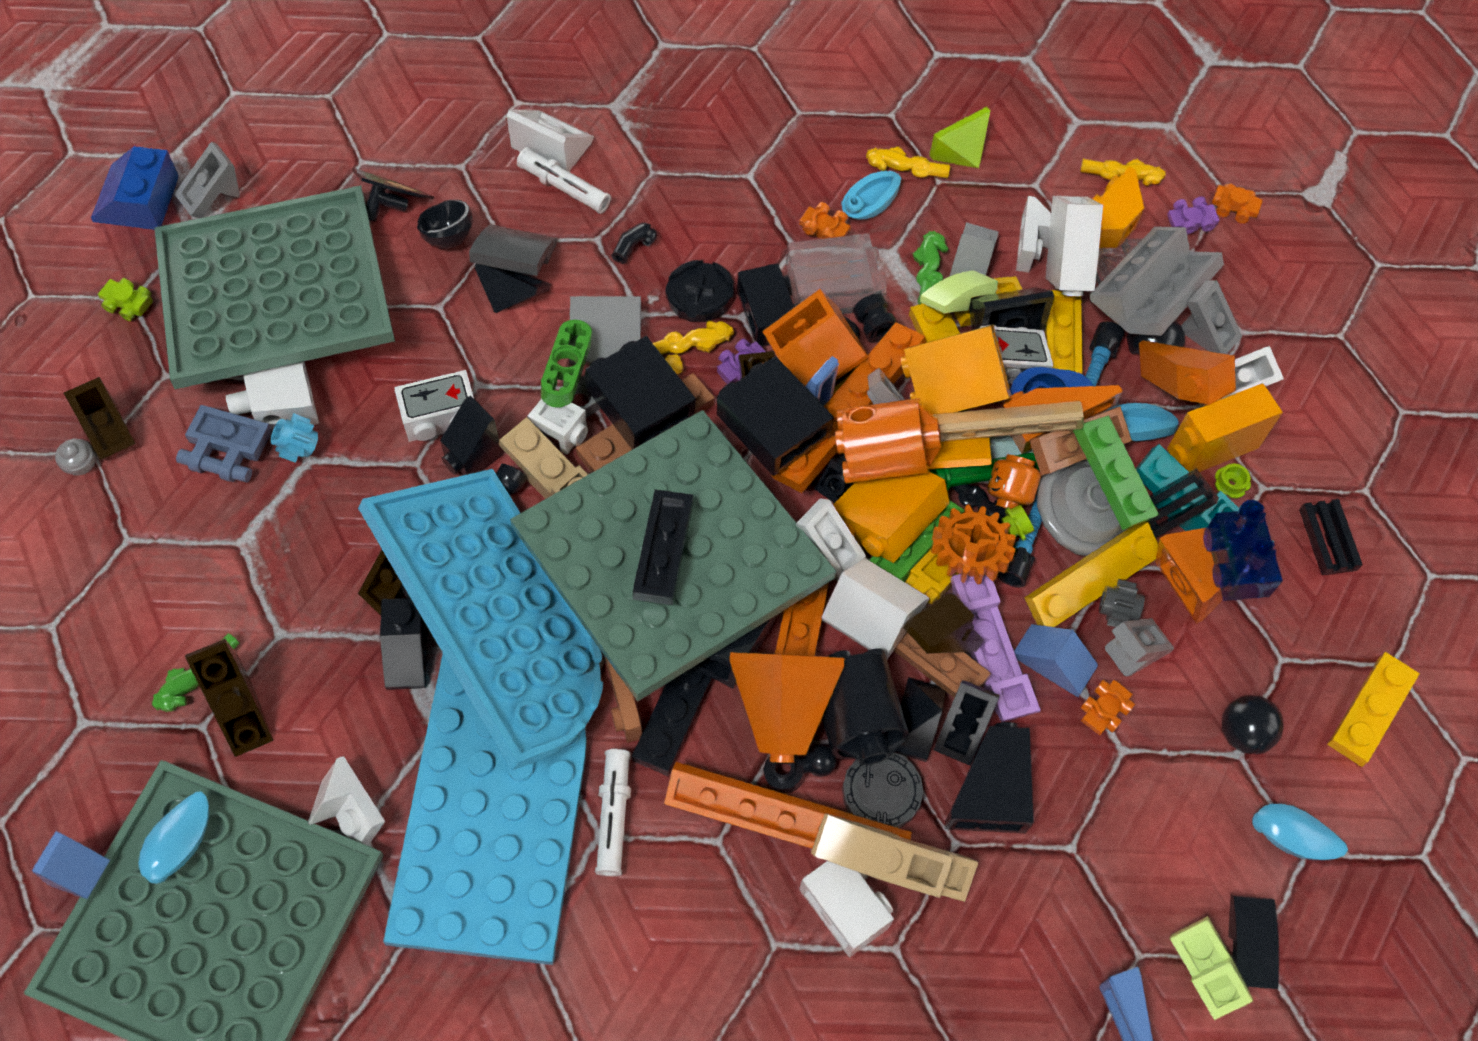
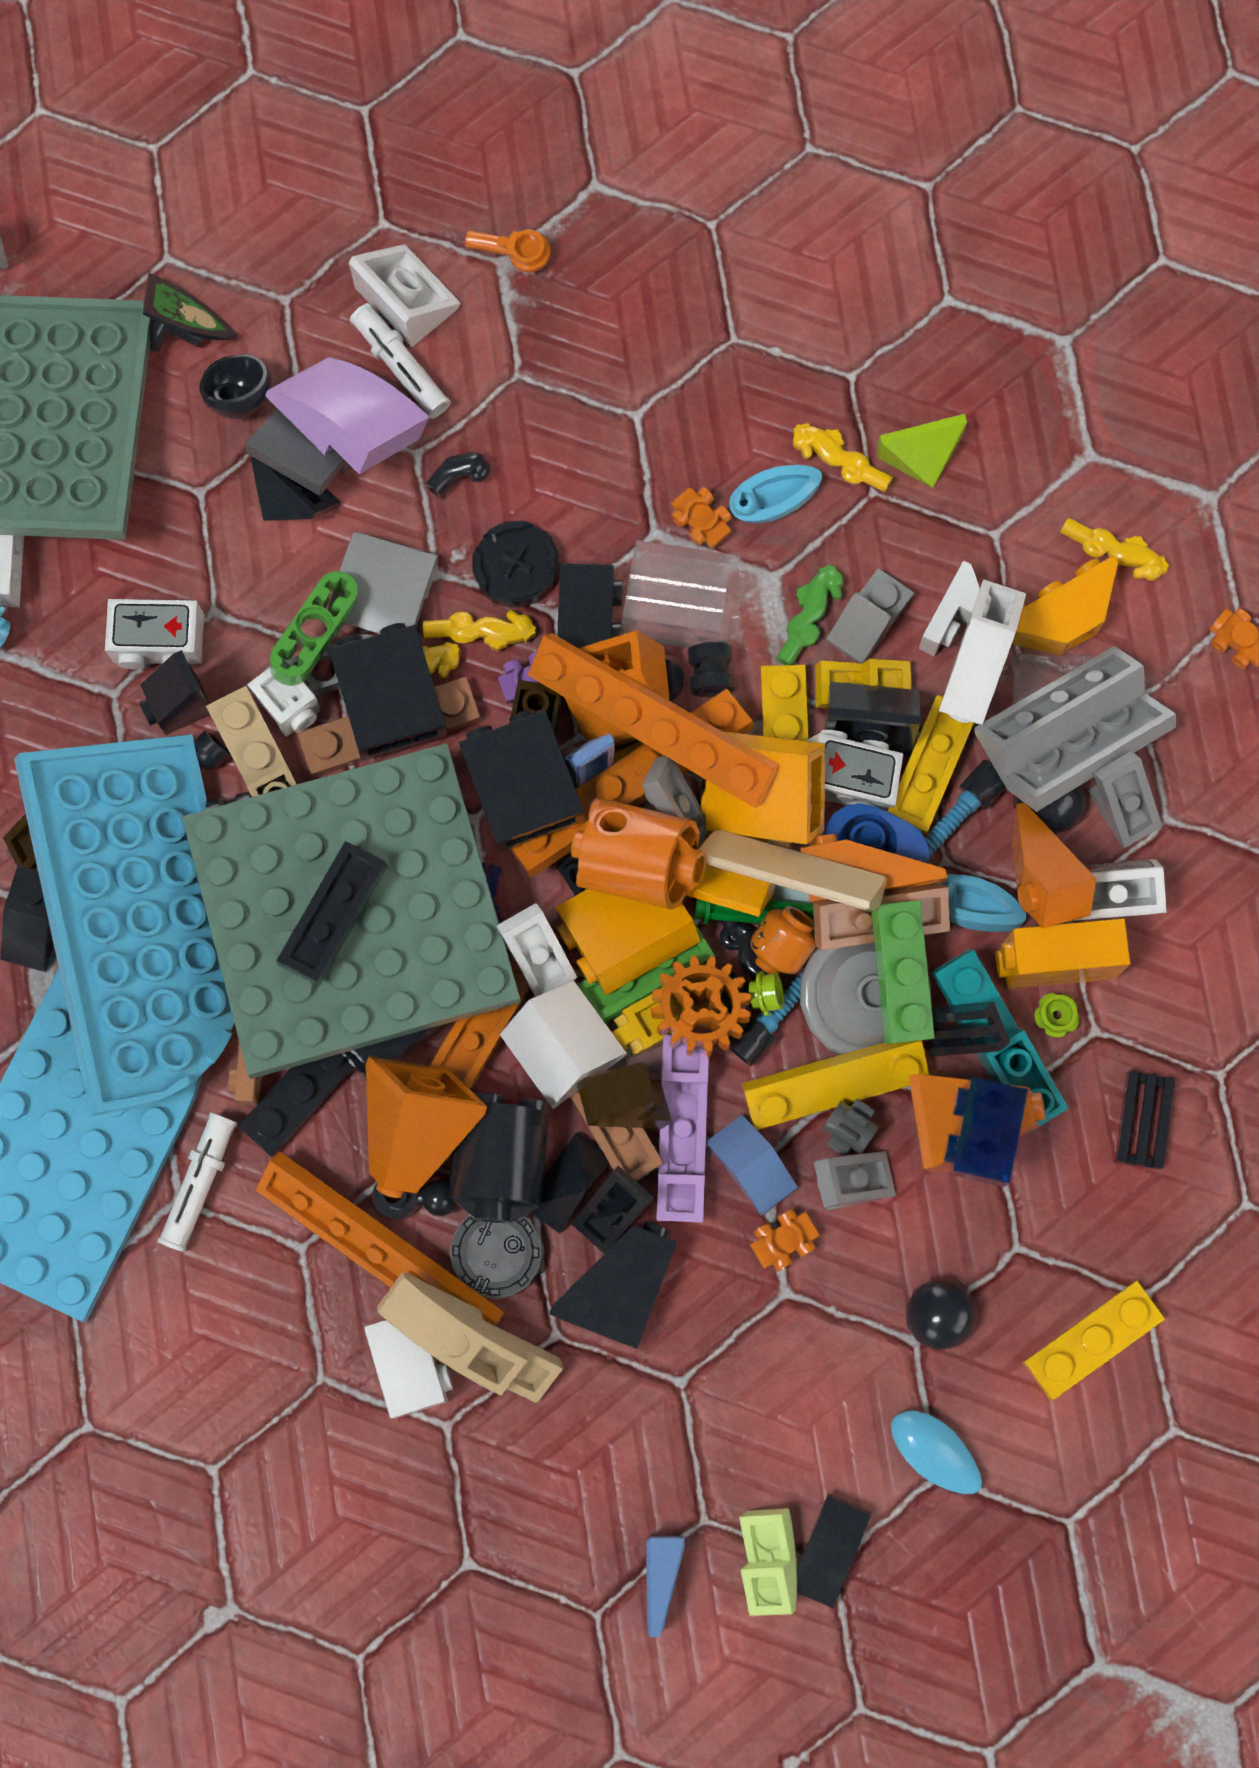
camera: 25 degrees right, 15 degrees up
yellowish green slope [920,270,998,313] -> none
medium lavender piece [1167,197,1219,234] -> none
none -> lavender slope [265,357,429,474]
none -> orange plate [465,229,551,273]
none -> orange plate [527,633,780,808]

